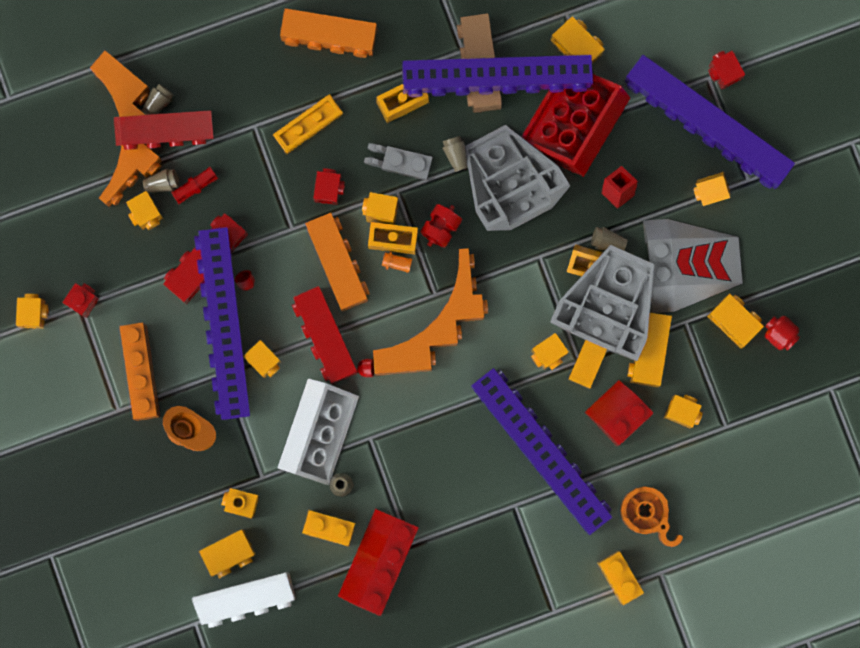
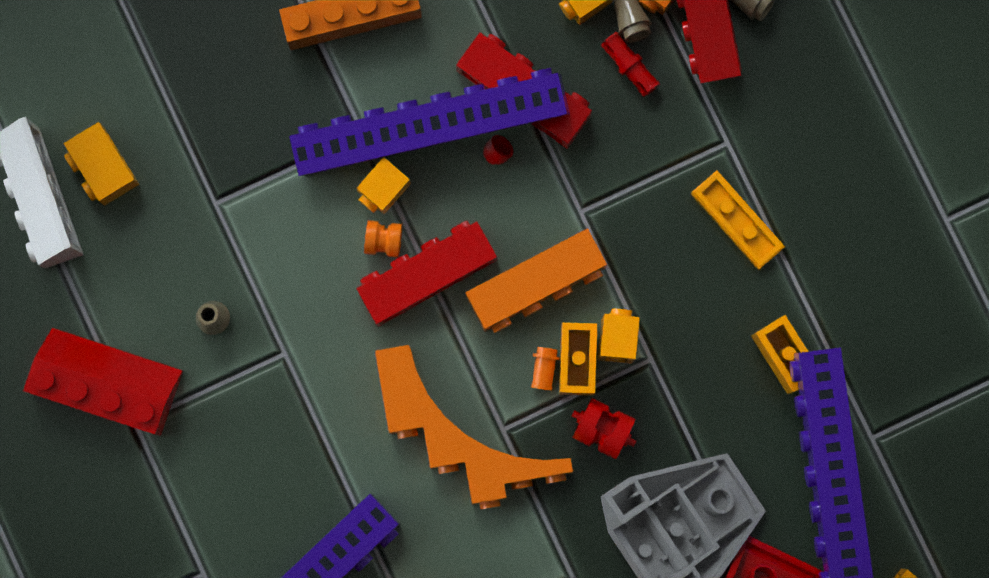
camera: 85 degrees right, 0 degrees up
orange piece [163,406,216,451] -> none
light orange brick [222,488,259,519] -> none
white slope [278,378,359,485] -> none
orange brick [280,9,377,58] -> none
light orange brick [302,510,356,546] -> none
red brick [313,169,345,205] -> none
red hinge [357,359,375,378] -> none
light grey hinge [364,143,432,181] -> none
dark tan cone [442,136,468,172] -> none
medium nougat brick [456,14,502,113] -> none
none -> orange wheel [364,220,402,258]

